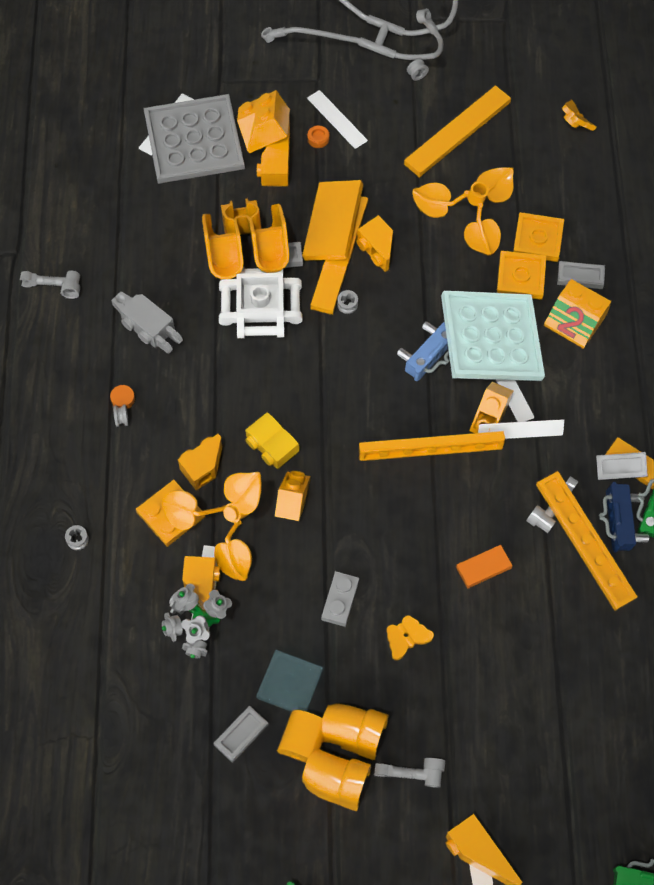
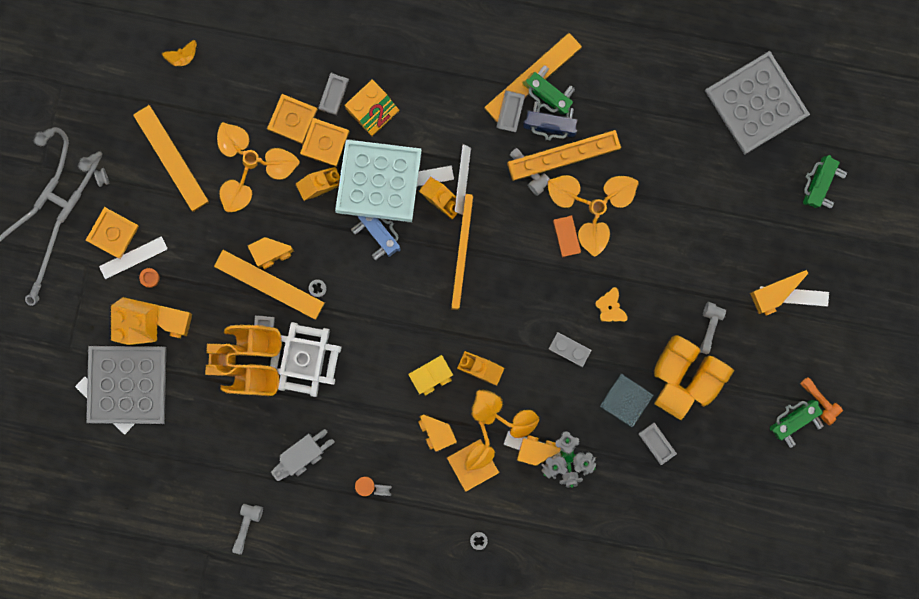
camera: 80 degrees left, 20 degrees up
light orange tile [302,180,363,260] -> none
none -> light orange plate [86,207,139,259]
none -> light orange slope [296,167,340,201]
none -> light orange plant [548,175,638,256]

